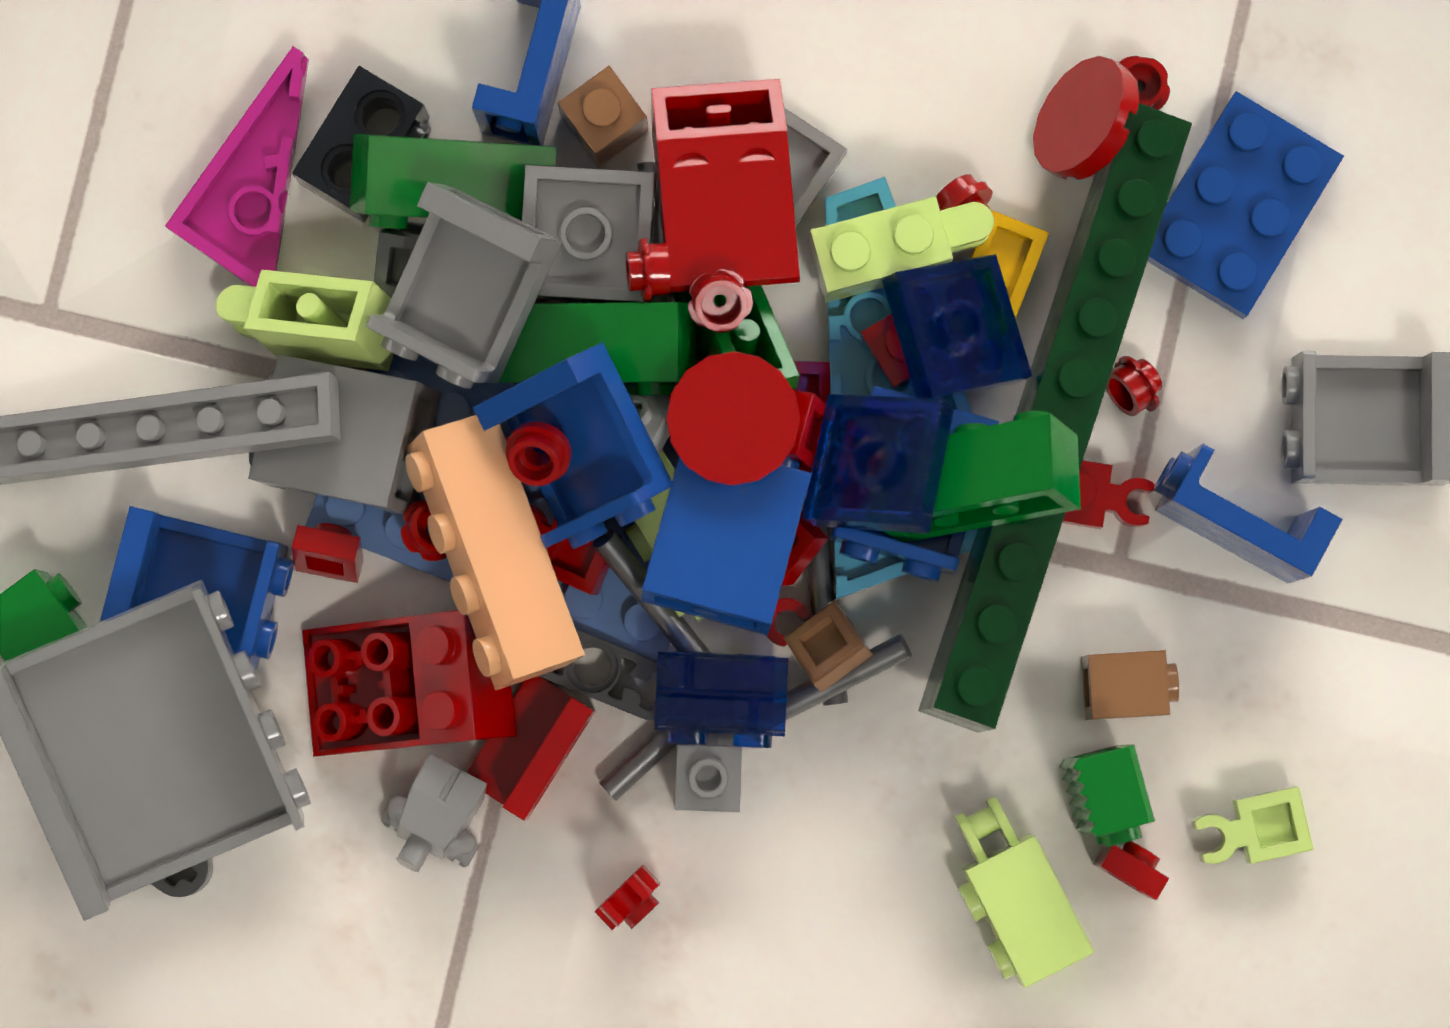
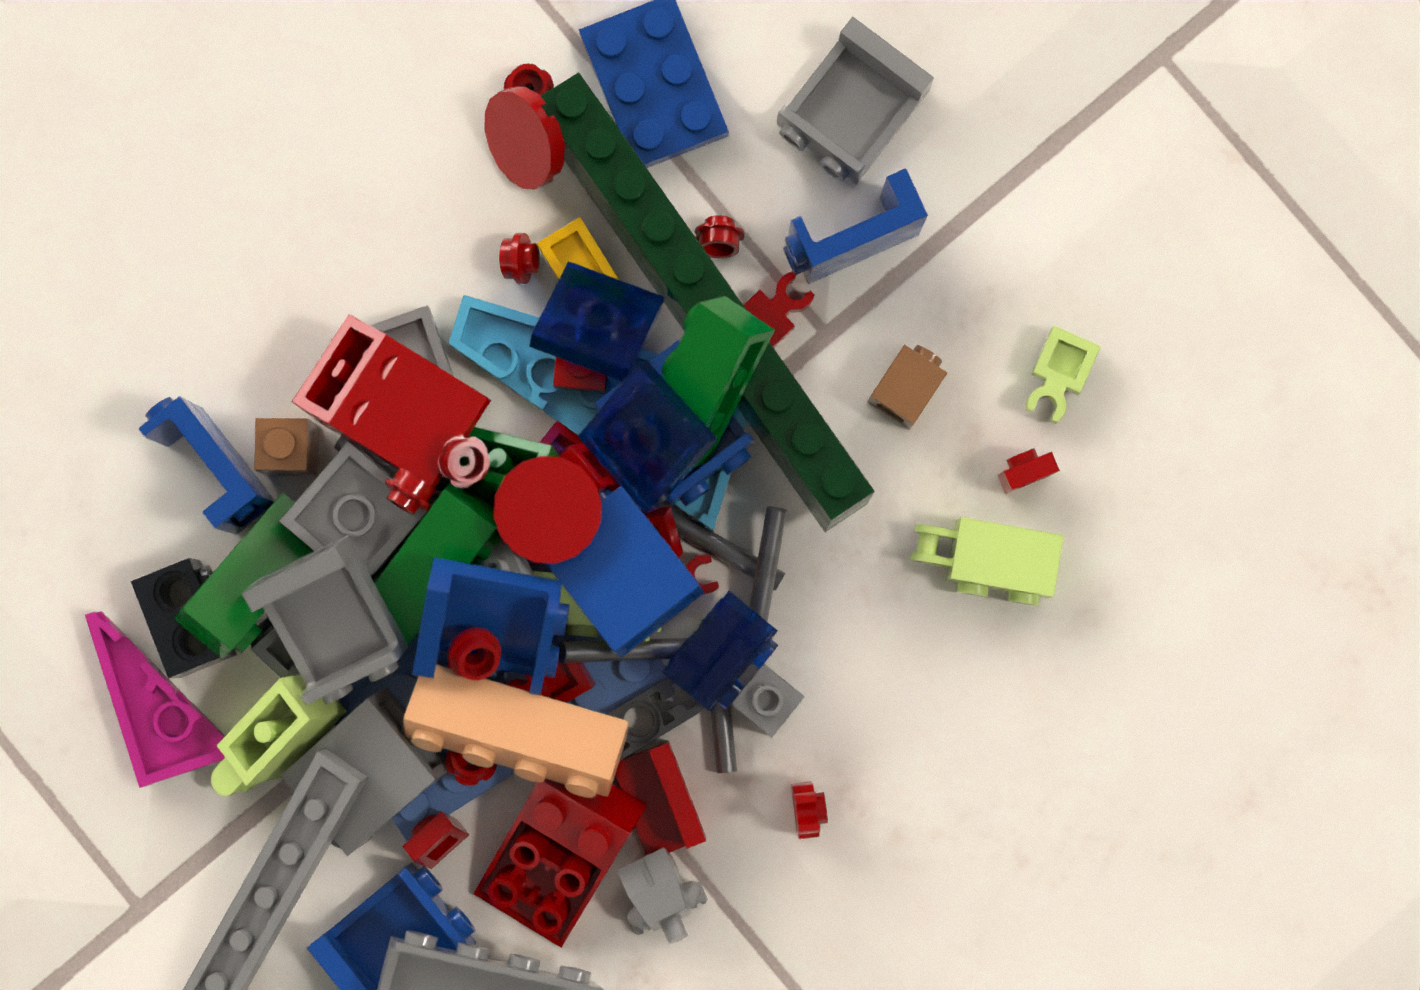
camera: 50 degrees left, 0 degrees up
medium nougat tile [783,600,873,693] -> none
yellowish green brick [808,196,994,303] -> none
green brick [1059,744,1155,847] -> none

